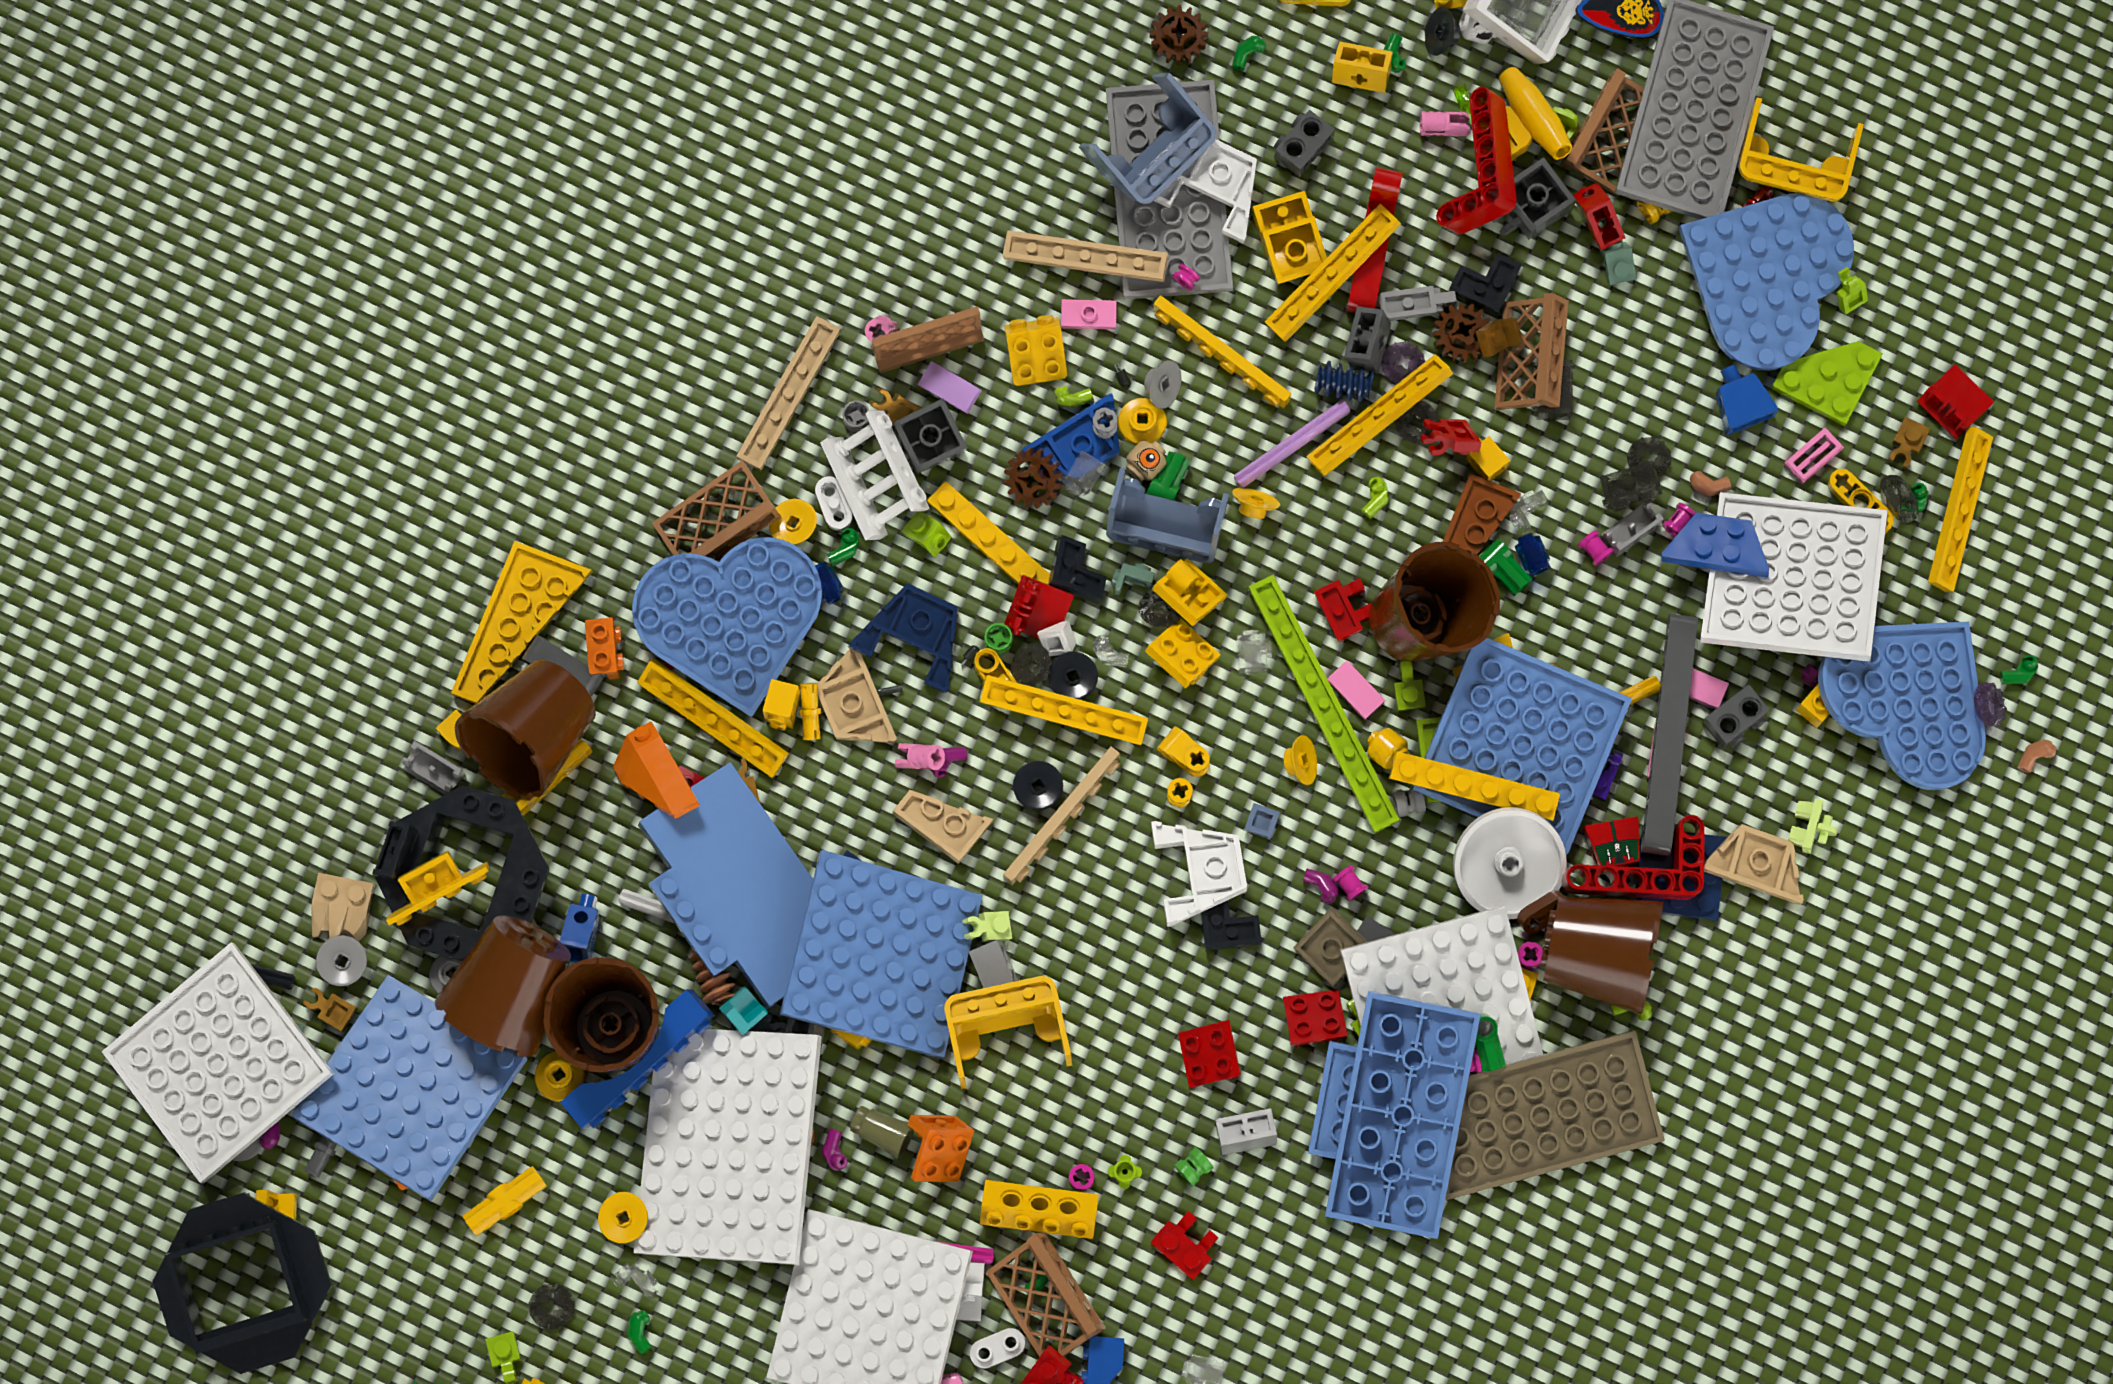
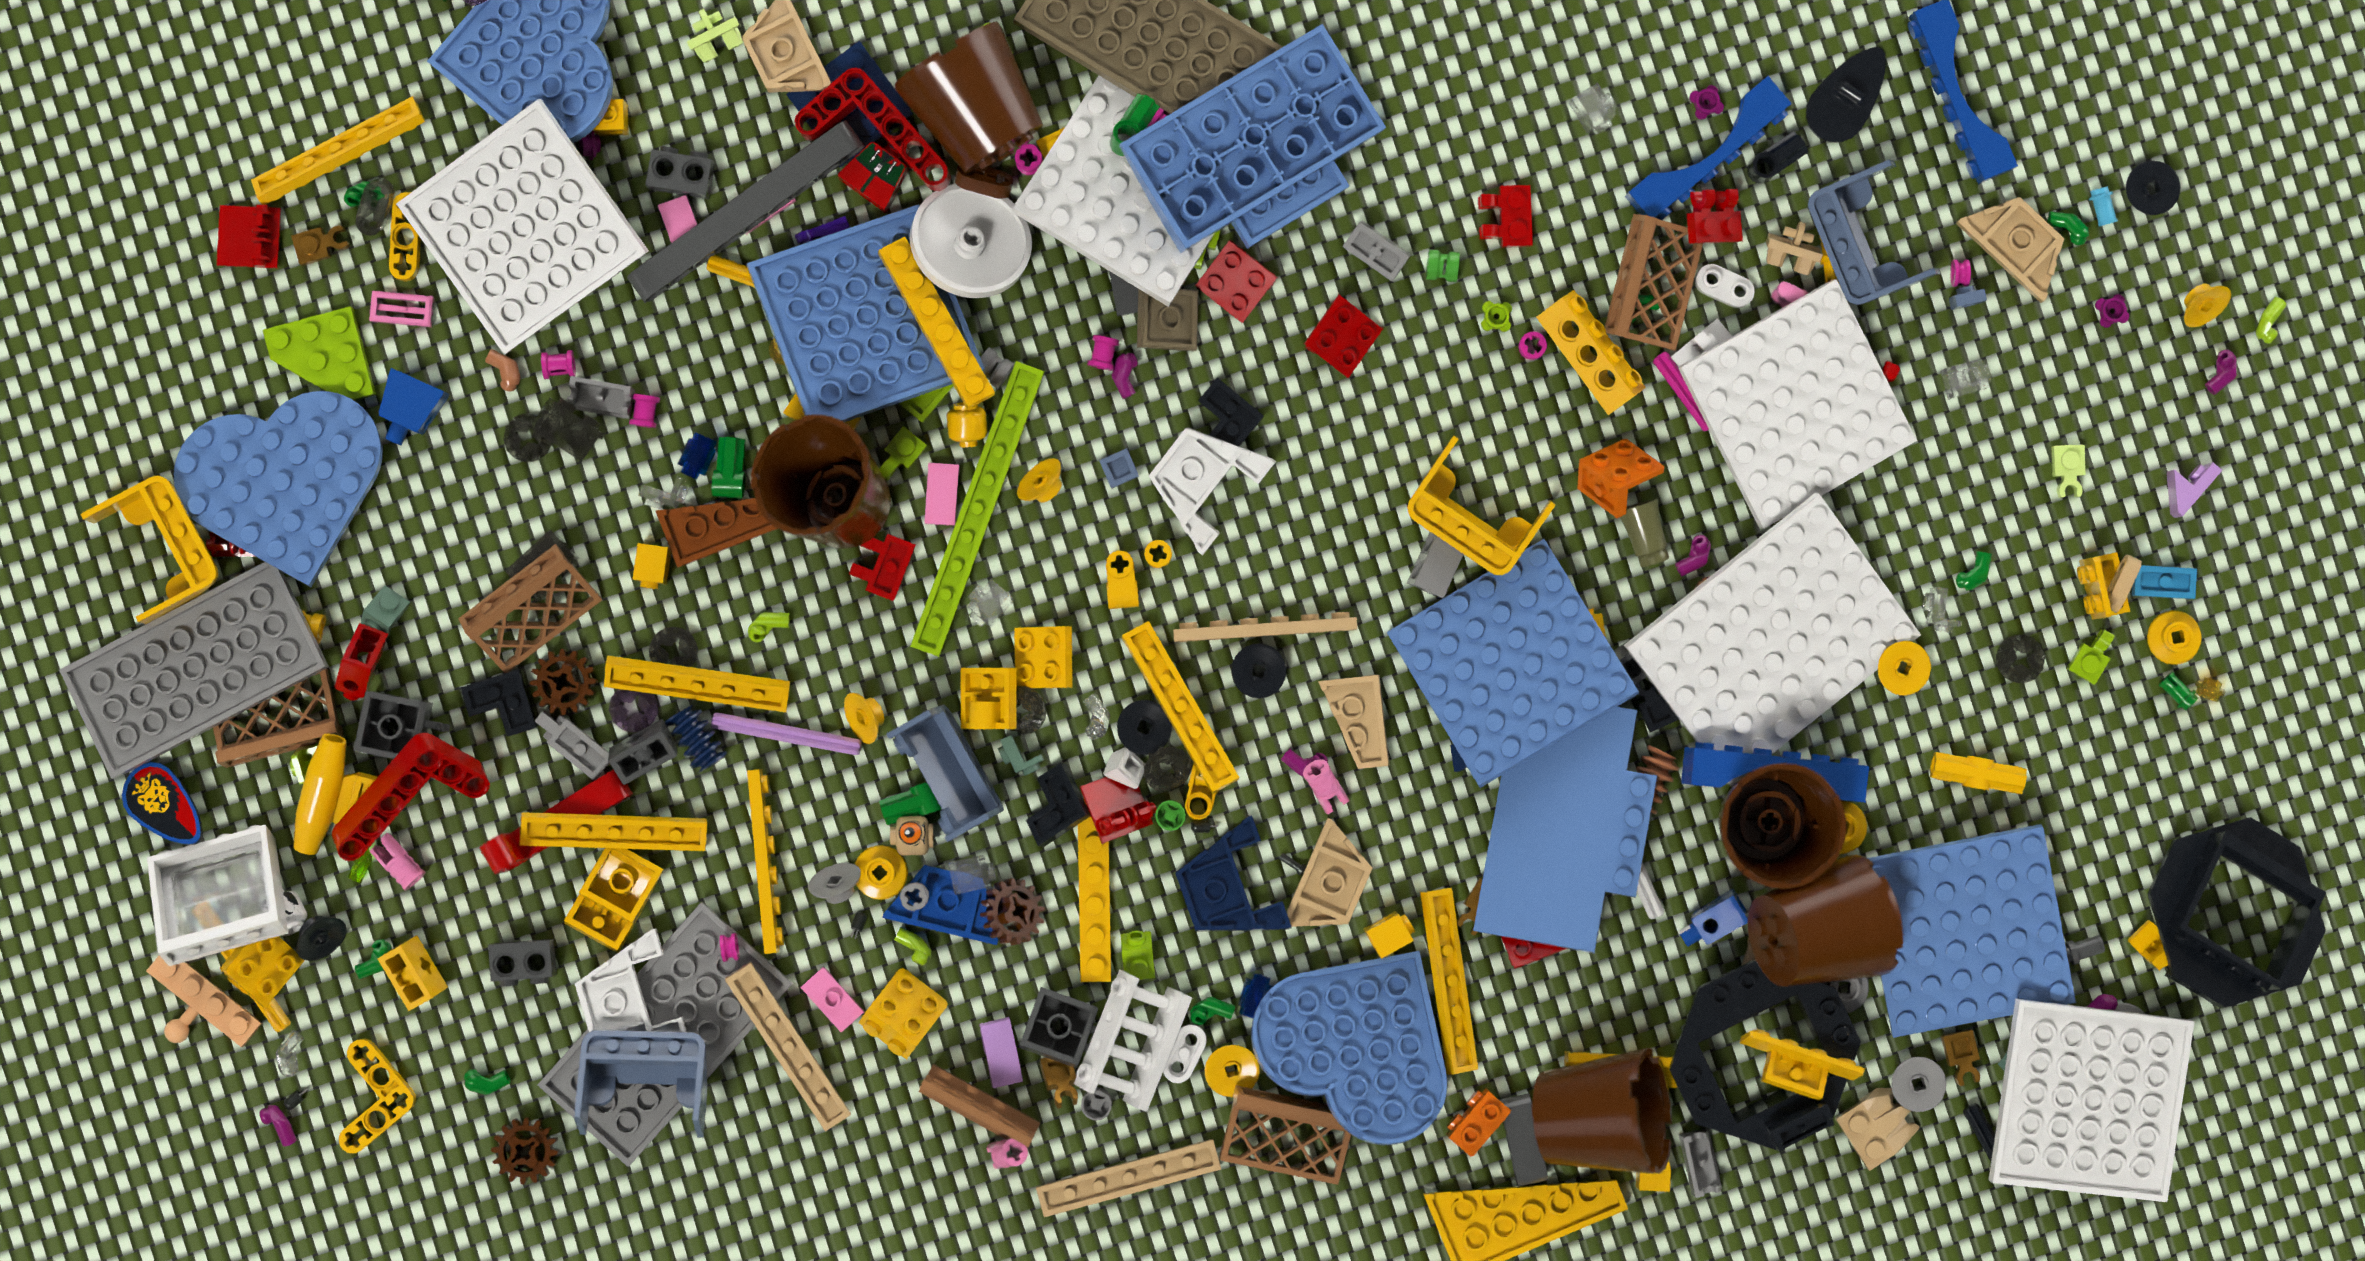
camera: 135 degrees left, 10 degrees up
orange wedge [613,721,700,819] -> none
teal panel [719,987,768,1035] -> none
yellow pin [799,683,821,740] -> none
yellowish green plate [962,911,1012,942] -> none
red plate [1420,419,1482,456] -> none
pearl gold bracket [1475,318,1523,357] -> none
blue wing [1661,512,1769,578] -> none
lime plate [1837,267,1868,315] -> none

